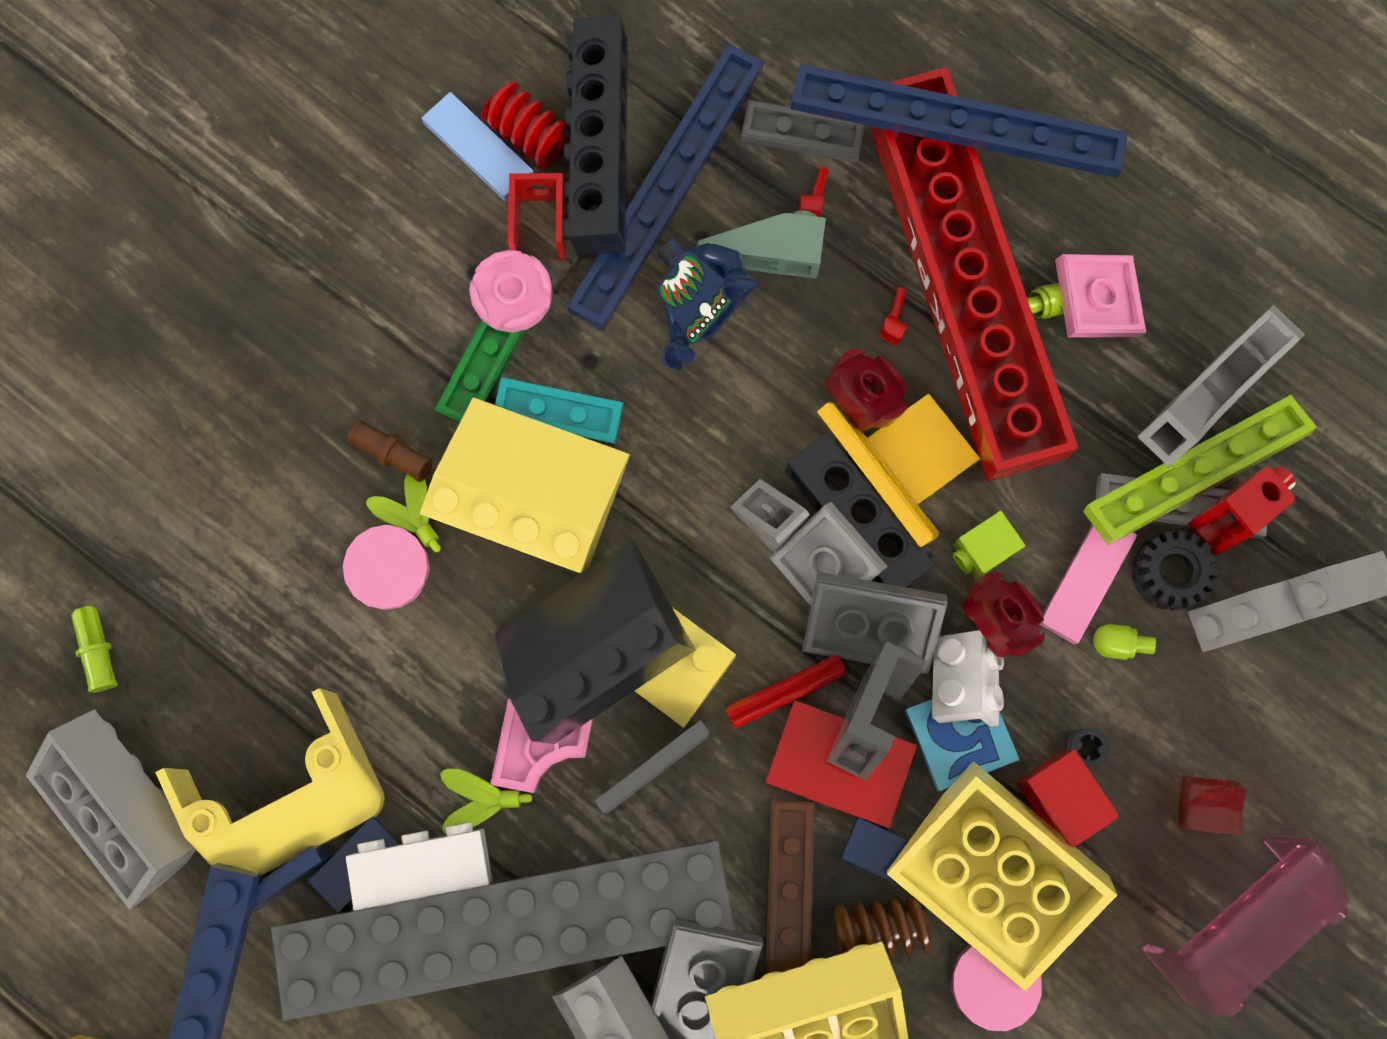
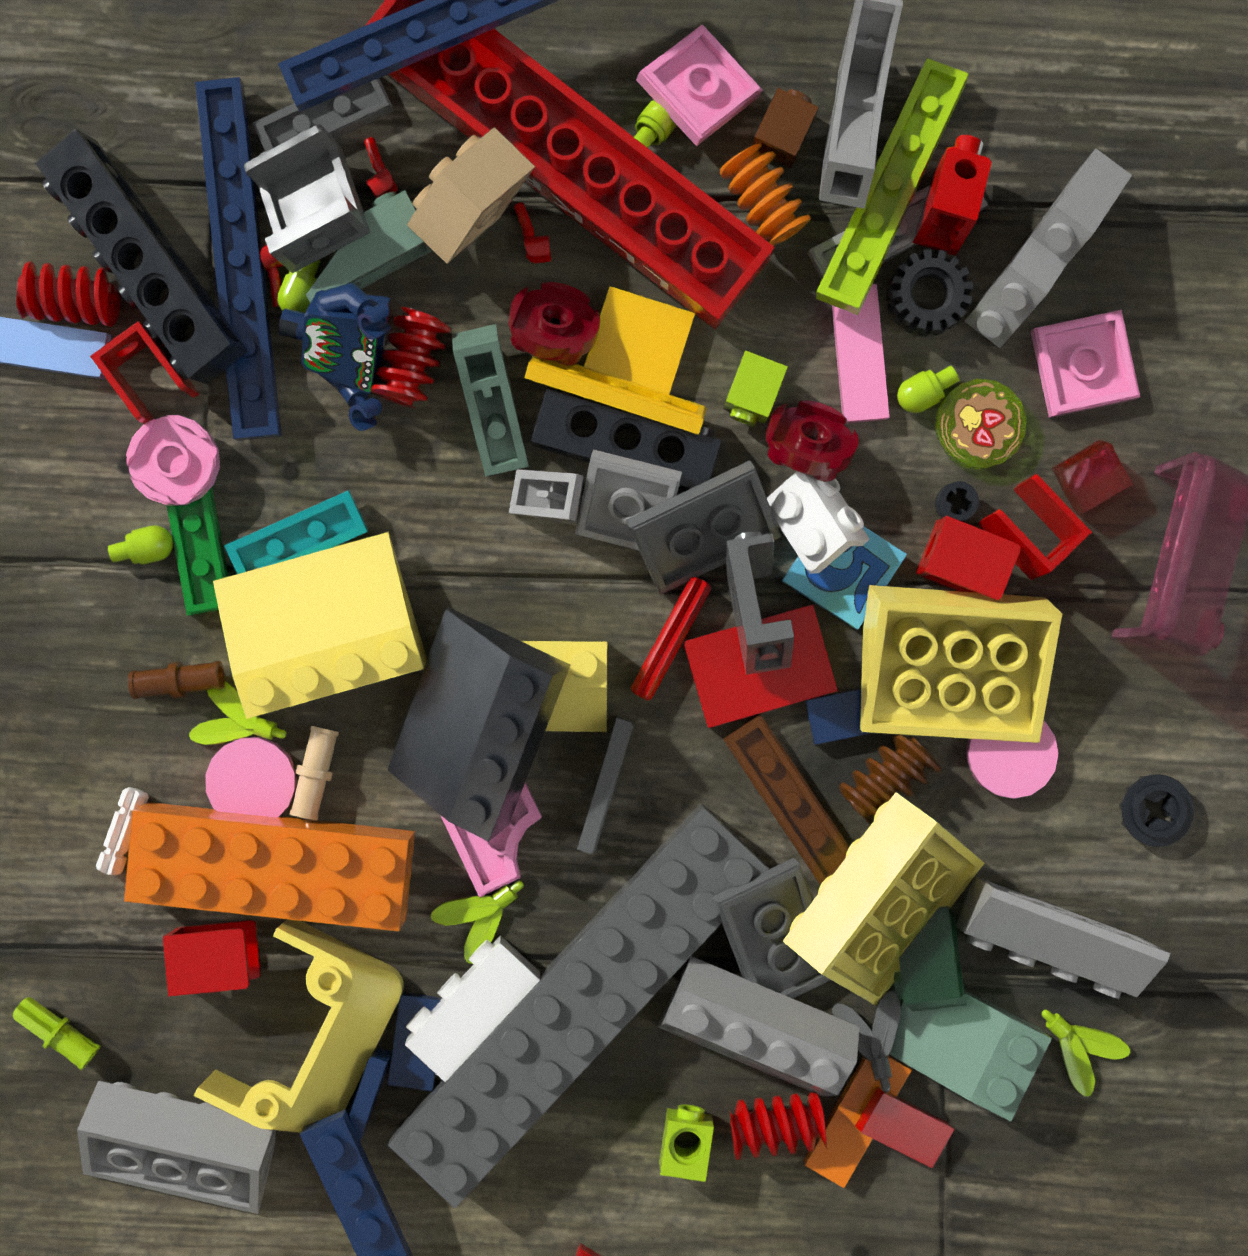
camera: 35 degrees left, 10 degrees up
none -> white axle [96,787,149,876]
none -> lime cylinder [108,525,173,565]
none -> orange brick [124,802,415,931]
none -> red piece [163,920,261,997]
none -> dark grey panel [244,124,371,273]
none -> red hand [260,245,284,307]
none -> lime cylinder [278,260,321,313]
none -> tan pin [290,726,339,820]
none -> red piece [371,307,452,409]
none -> tan brick [407,127,535,264]
none -> sand green slope [452,324,529,477]
none -> orange piece [720,144,811,246]
none -> reddish brown brick [752,88,819,169]
none -> tile [935,379,1027,469]
none -> red piece [978,474,1092,580]
none -> bright pink tile [1030,310,1140,418]

